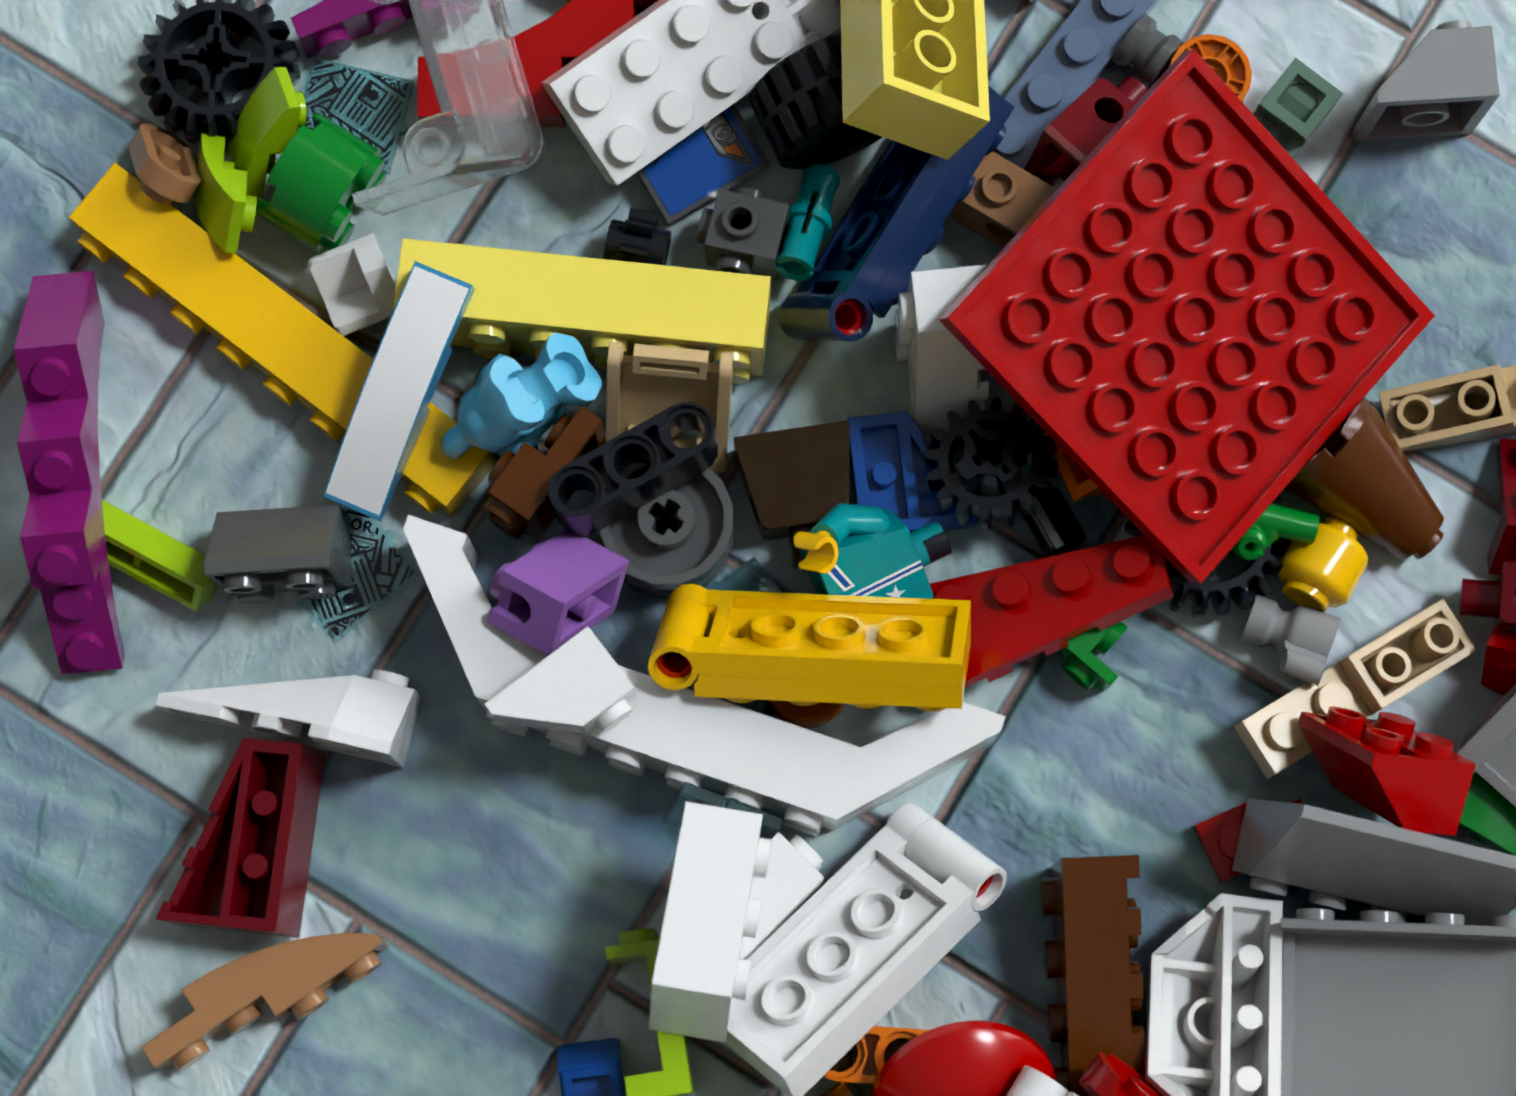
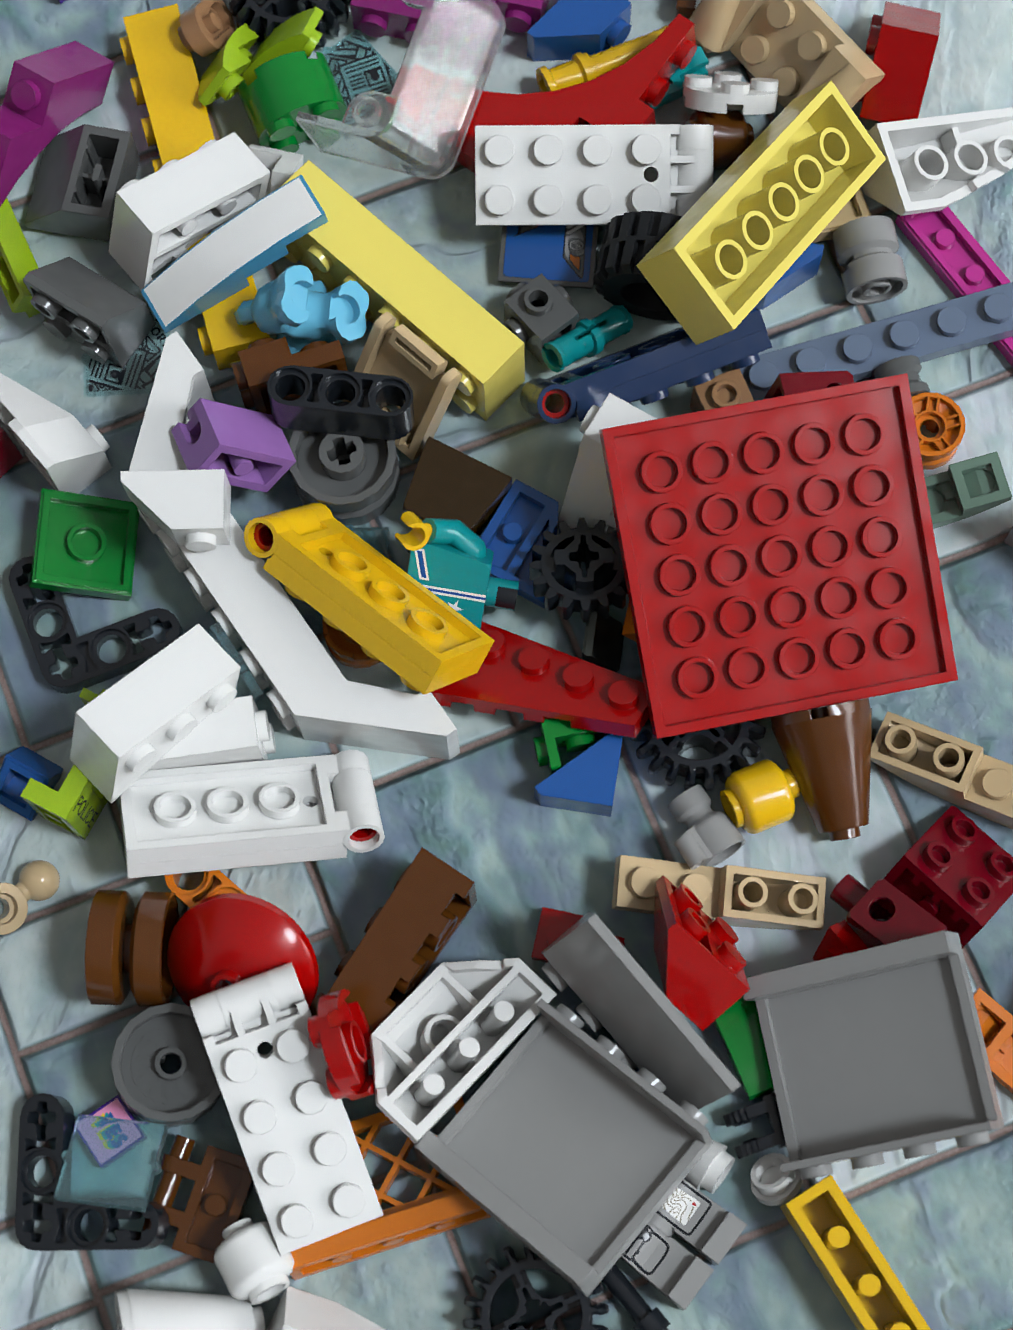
camera: 40 degrees right, 5 degrees down
black gear [603,208,672,266] -> none
green arm [1232,504,1319,561] -> none
none -> black beam [9,556,183,694]
none -> dark grey slope [25,124,140,242]
none -> green plate [29,488,139,601]
none -> white wedge [108,132,271,290]
none -> blue slope [534,734,623,817]

